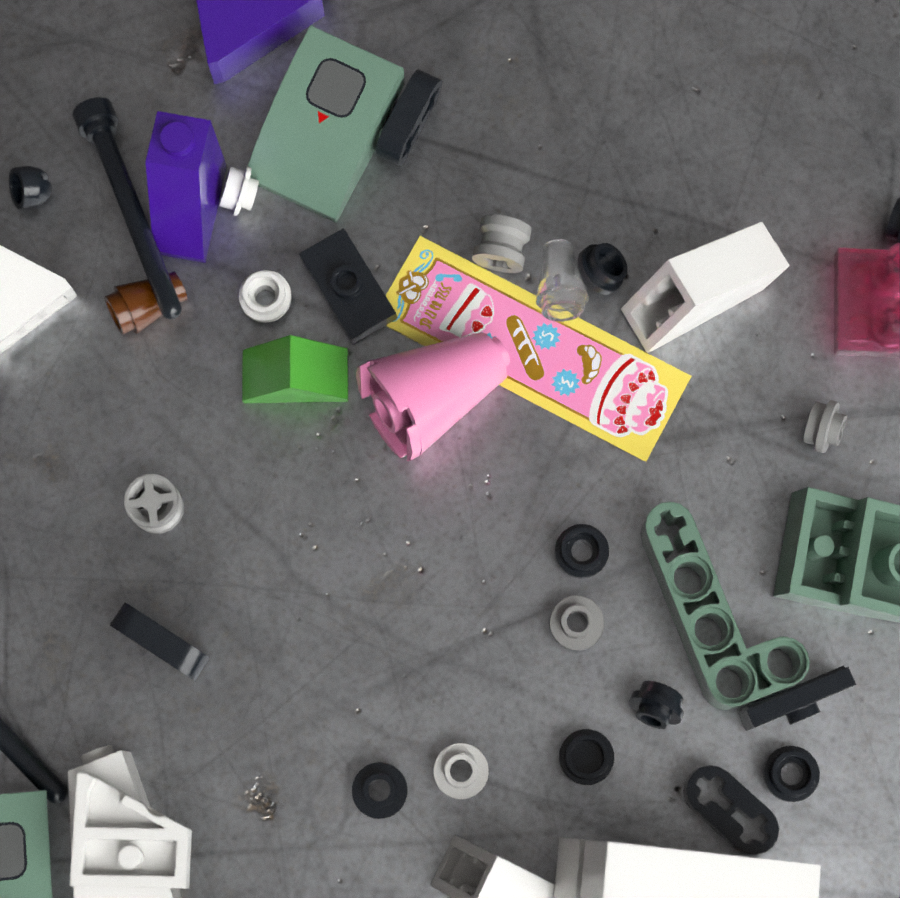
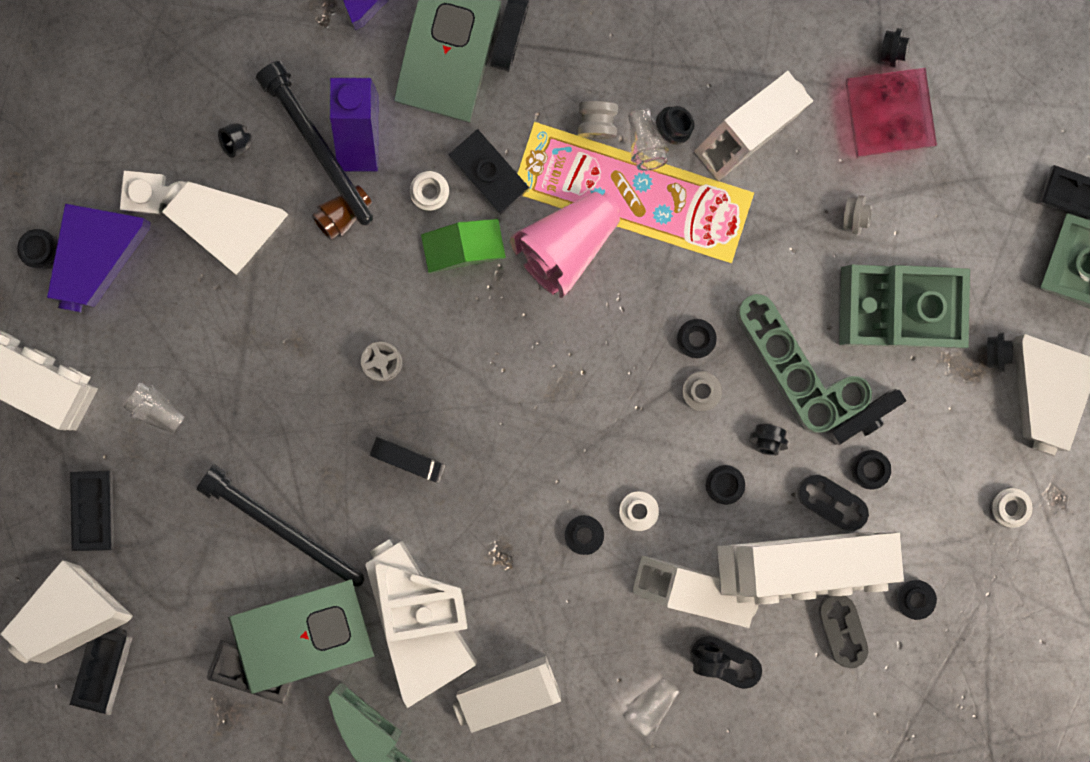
camera: 10 degrees left, 10 degrees up
white plate [219,166,259,216] -> none

